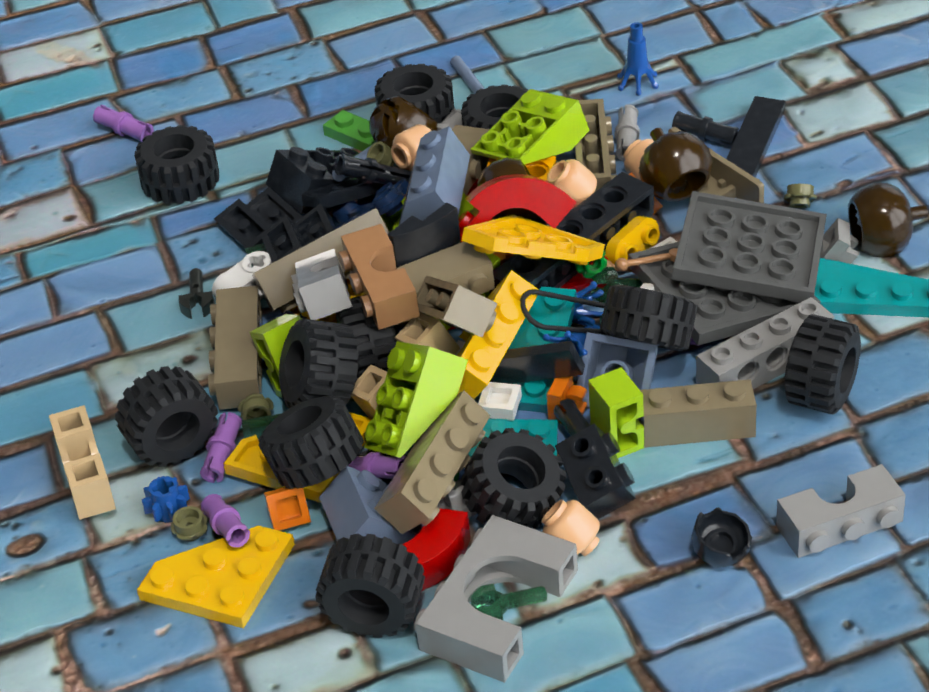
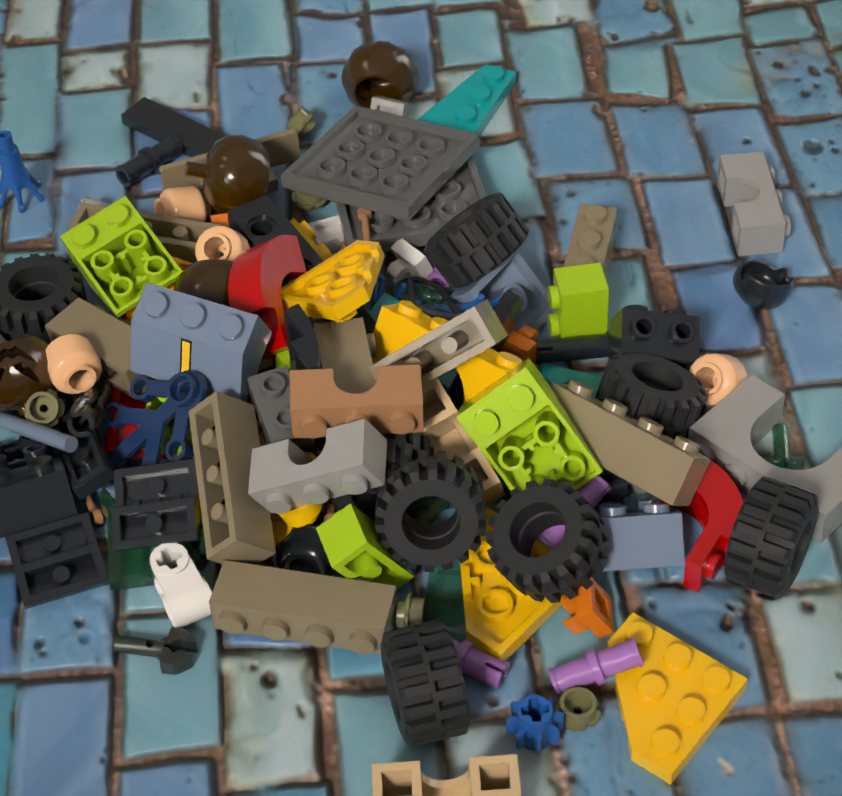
camera: 75 degrees left, 5 degrees up
light grey brick [696,297,834,389] -> none
black tyre [785,314,861,415] -> none

